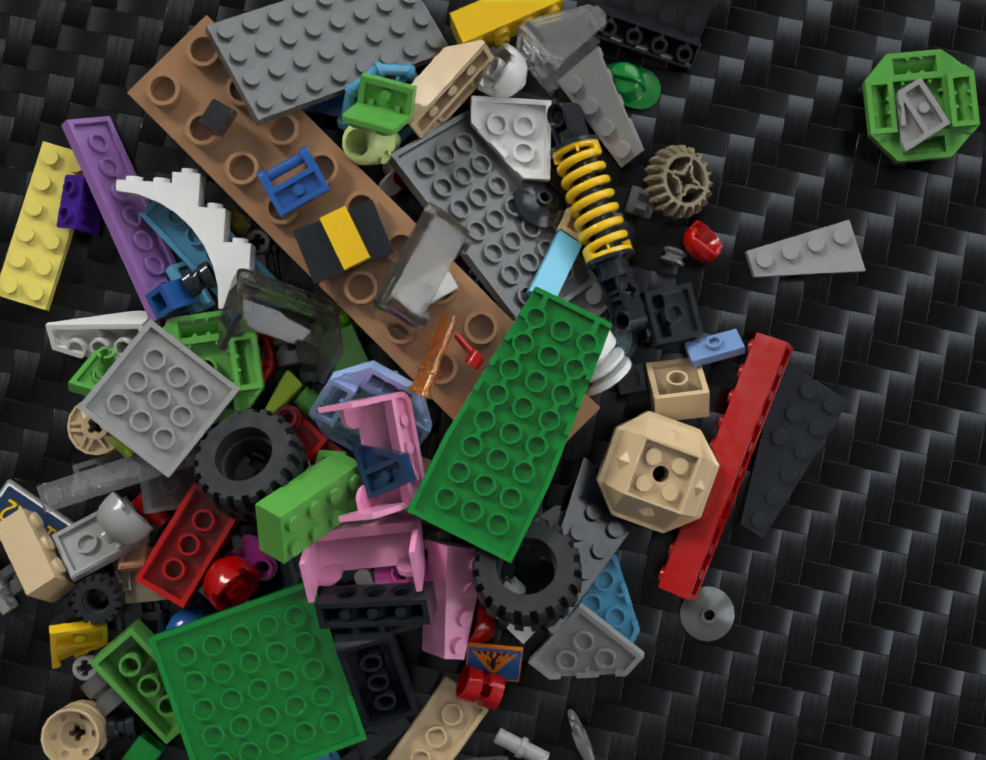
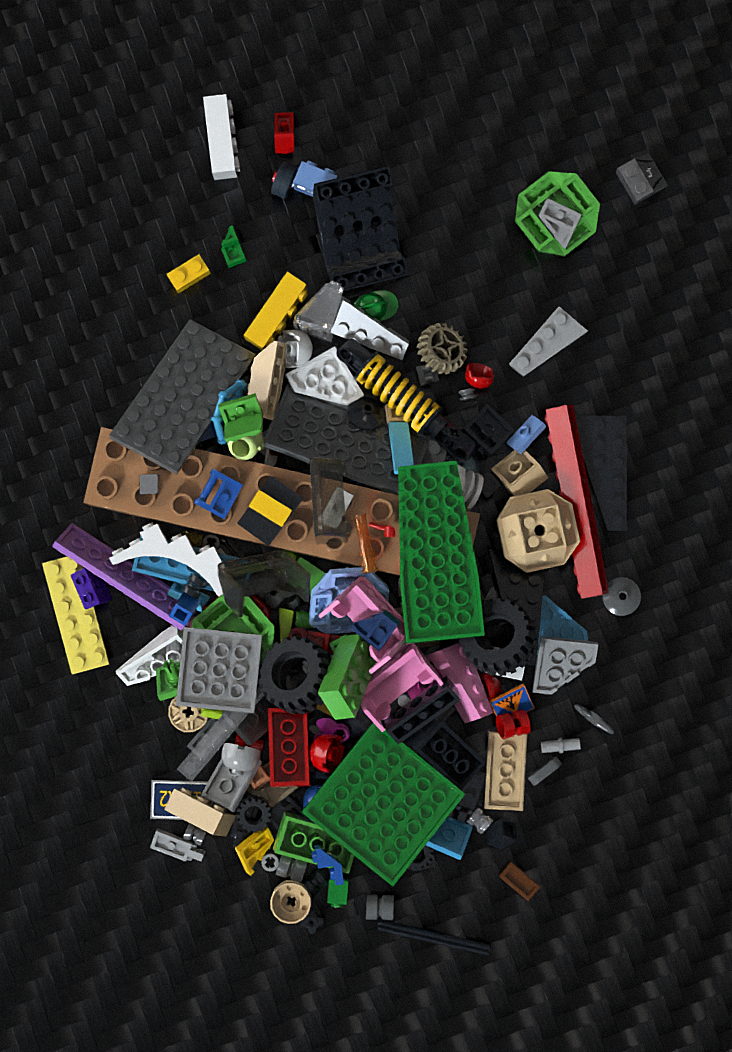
camera: 30 degrees left, 0 degrees up
none -> blue slope [312,844,344,885]

